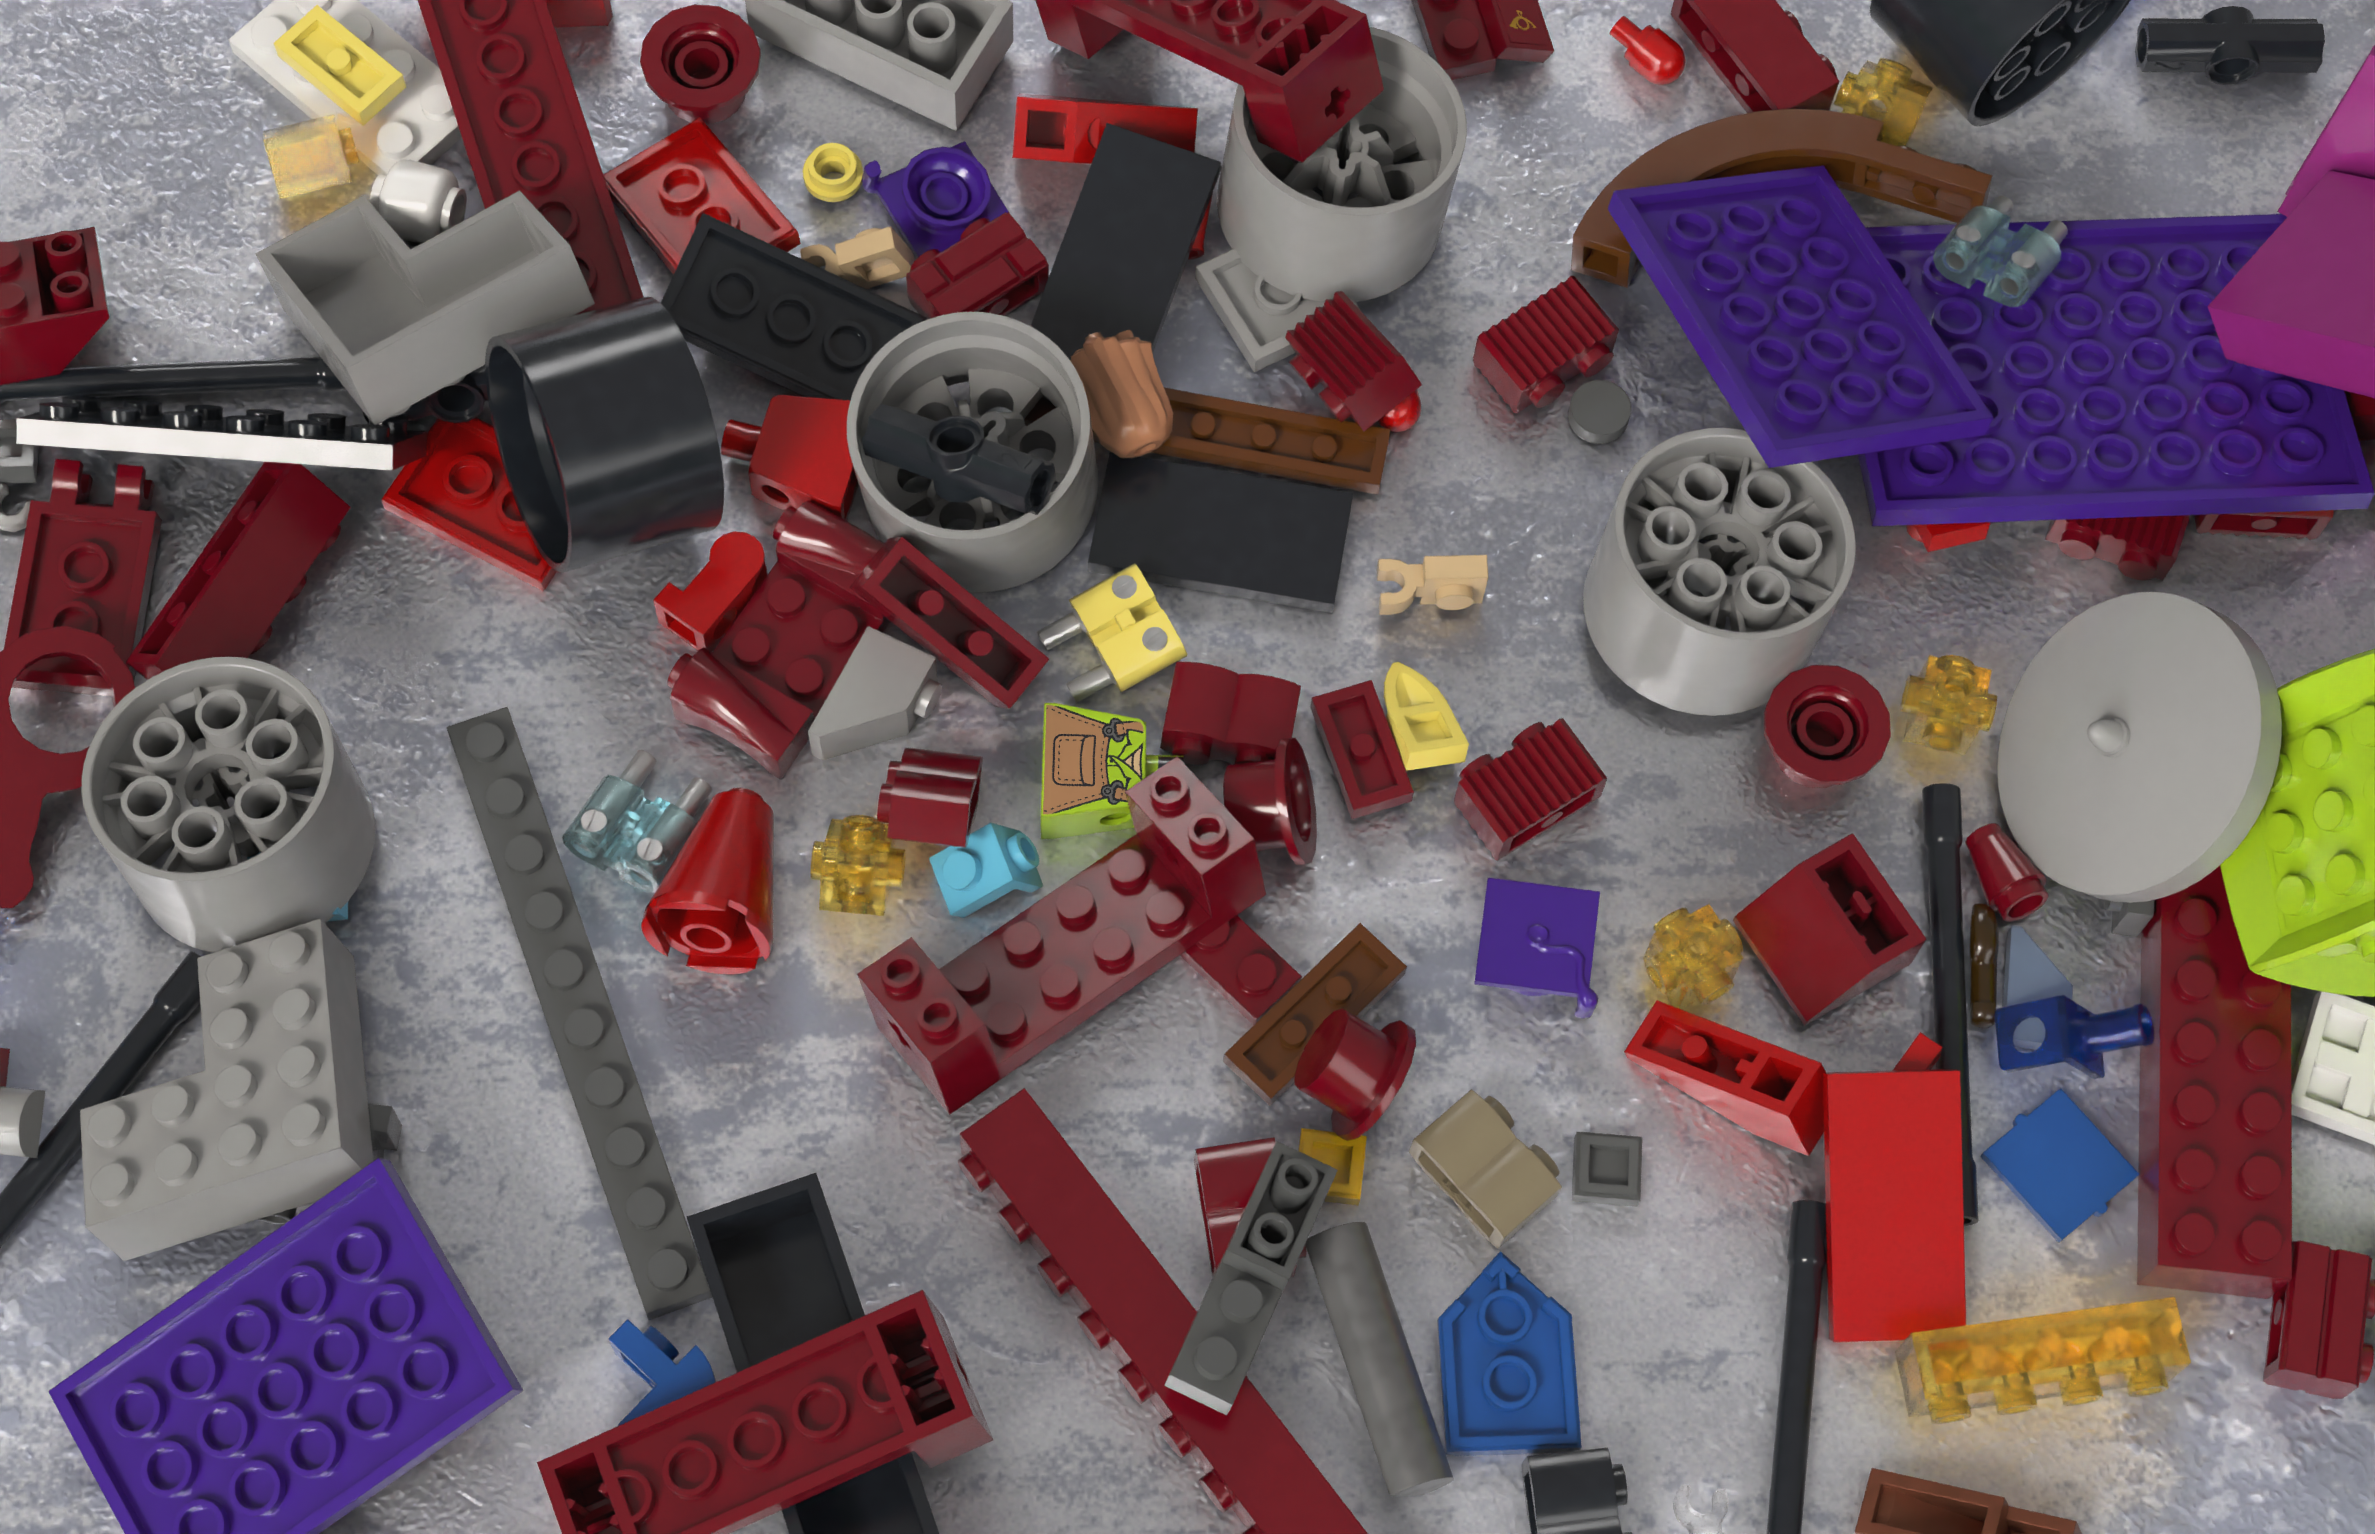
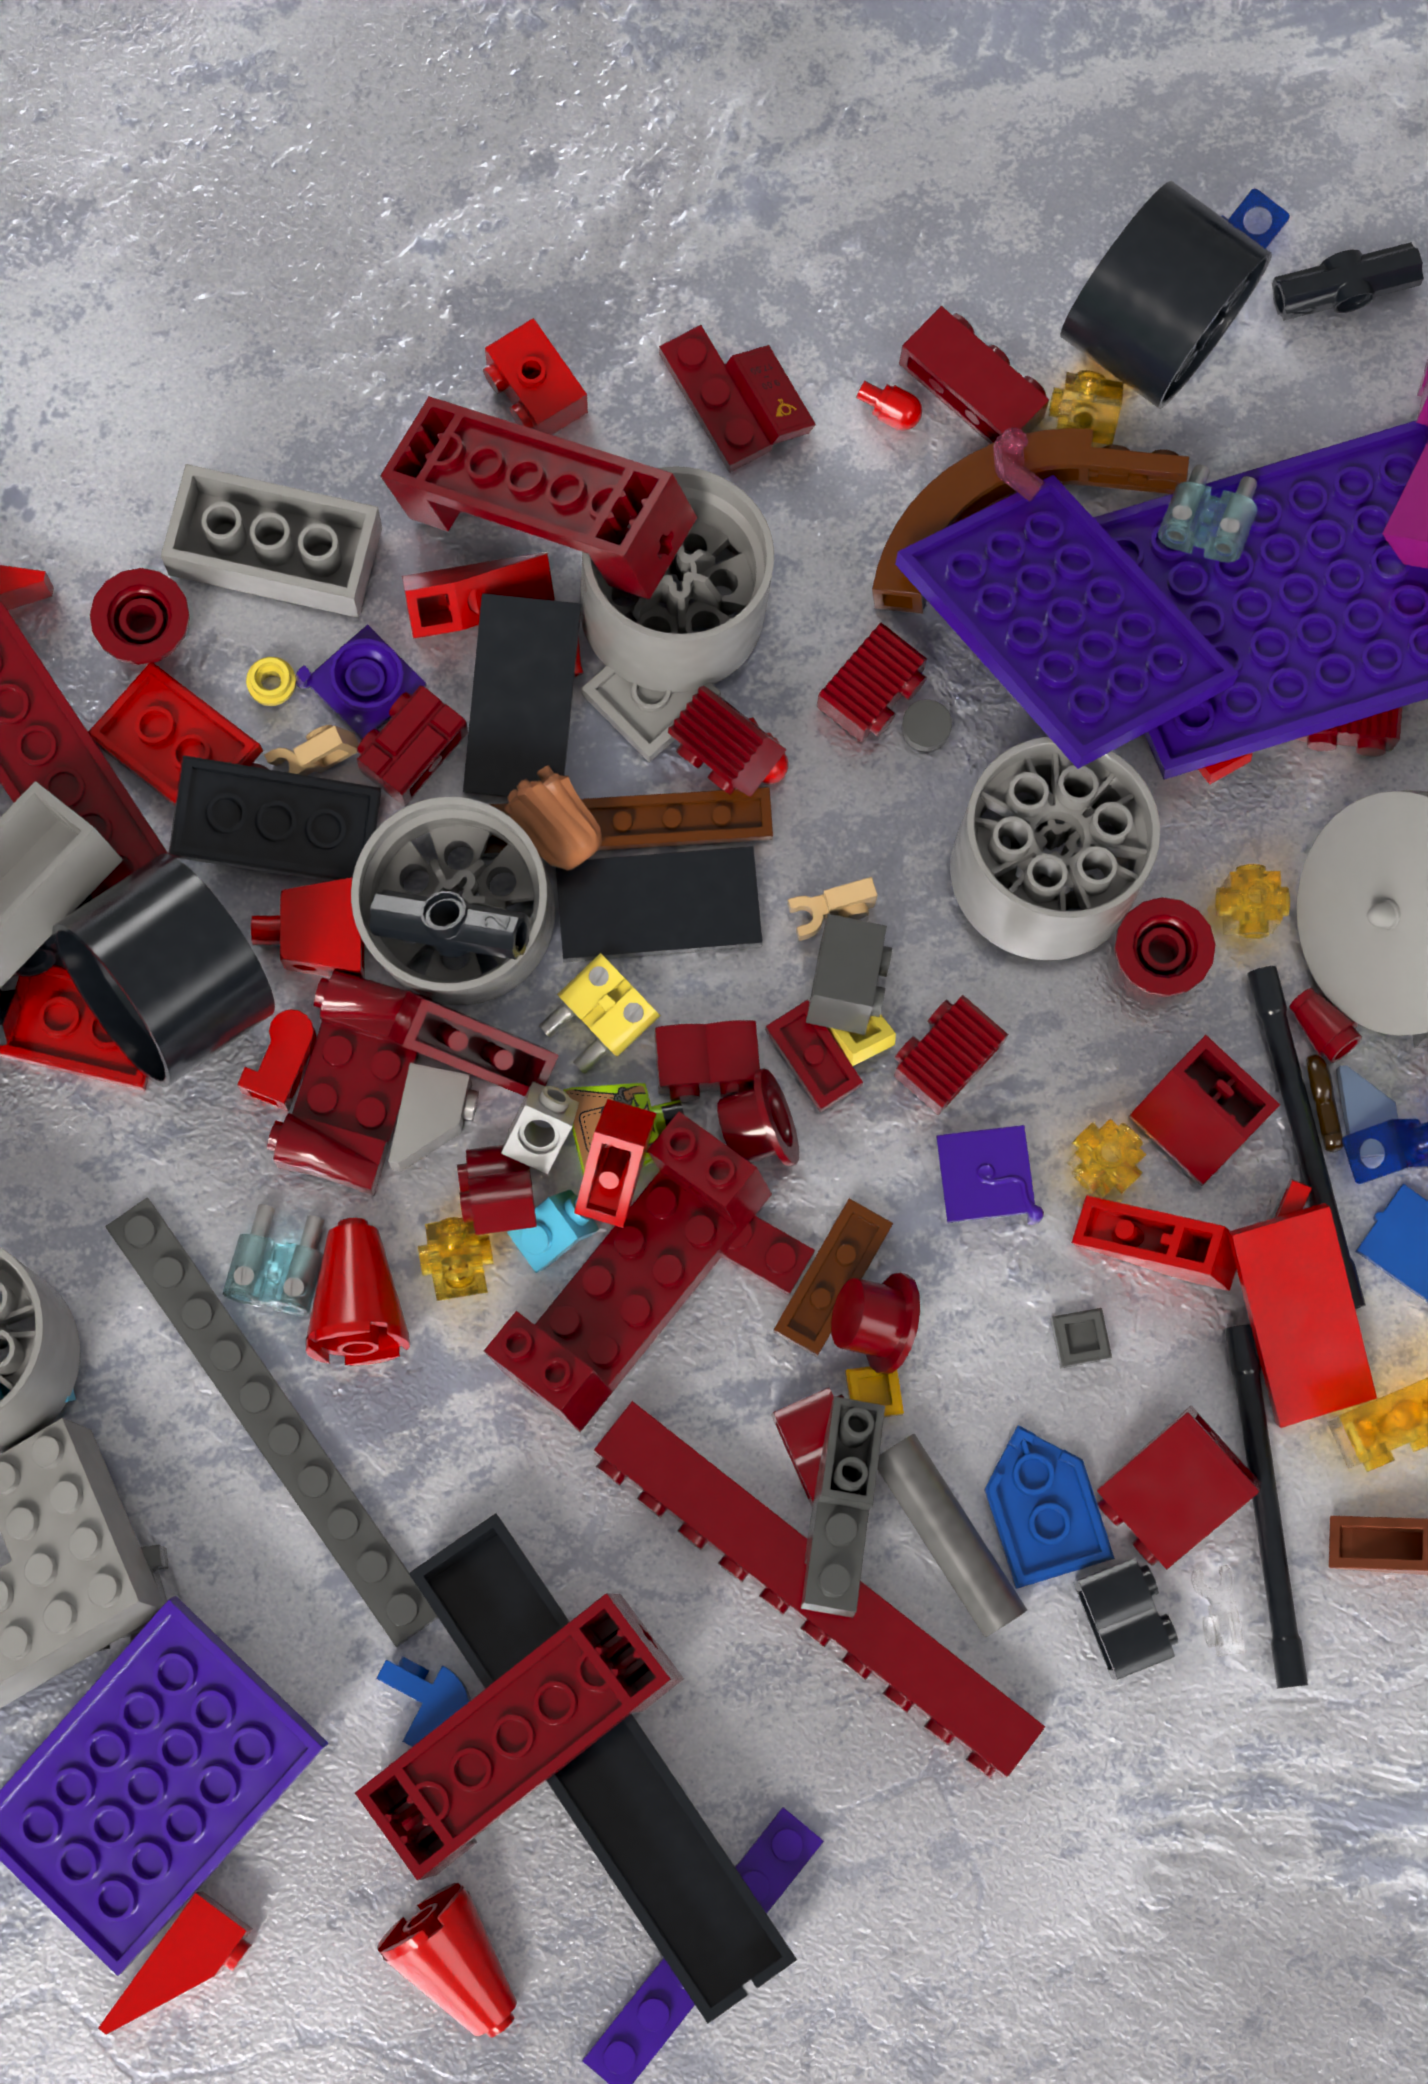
camera: 15 degrees left, 10 degrees up
dark tan brick [1408,1089,1562,1249] -> none
none -> light grey brick [501,1082,579,1174]
none -> red slope [574,1099,657,1228]
none -> dark grey brick [806,914,892,1035]
none -> clear pink arm [993,427,1045,502]
none -> dark red slope [1097,1405,1261,1570]

